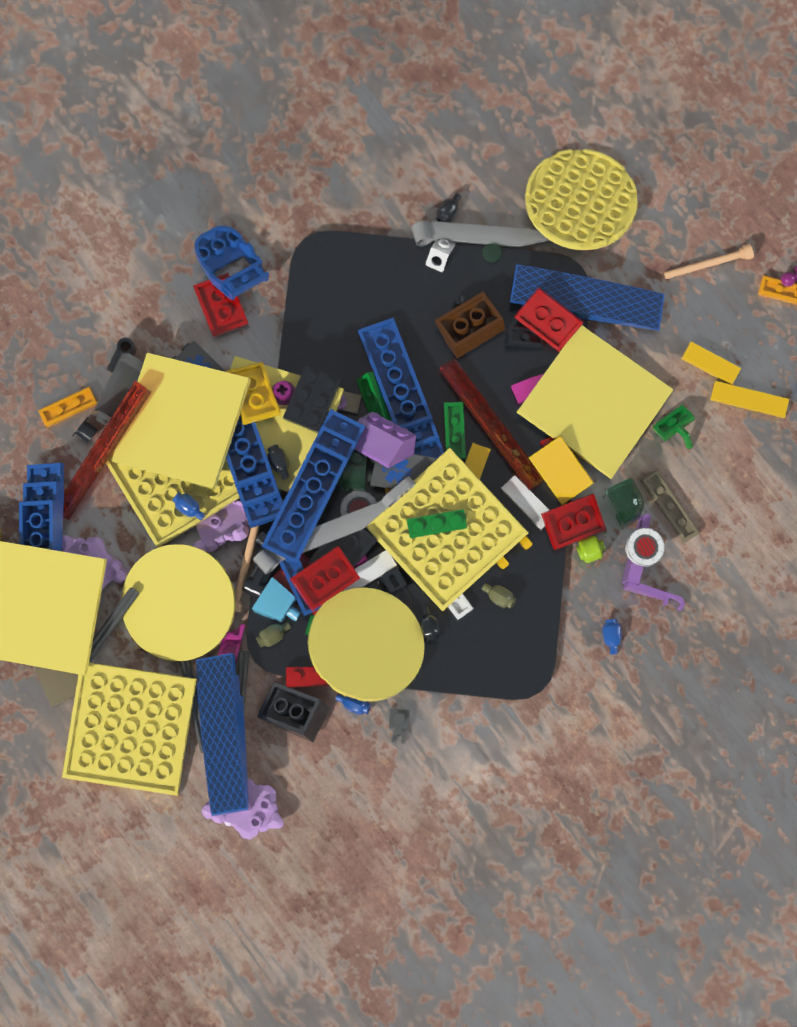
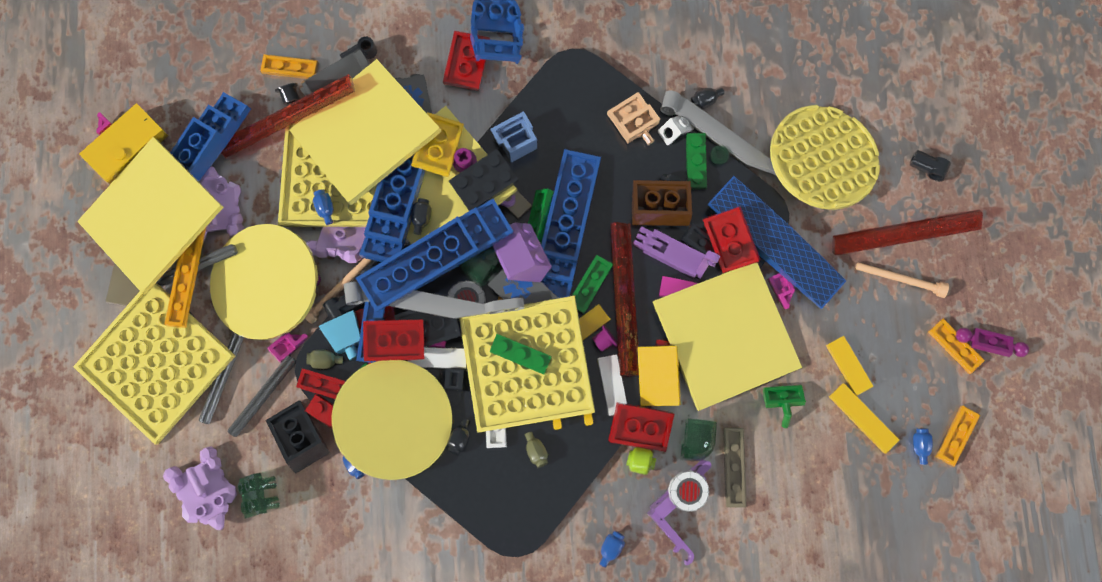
camera: 30 degrees right, 0 degrees up
slope [196,653,249,816] -> none
dark grey plate [389,709,410,744] -> none
none -> light orange tile [164,228,206,328]
none -> clear green plate [238,473,280,519]
none -> red plate [296,368,346,399]
none -> medium blue plate [491,111,537,162]
none -> magenta piece [592,325,618,352]
none -> light nougat plate [607,92,660,145]
none -> medium lavender hinge [632,227,720,279]
none -> green plate [686,133,707,190]
none -> dark pink slope [767,273,795,309]
none -> clear red plate [832,210,983,256]
none -> black piece [910,150,951,182]

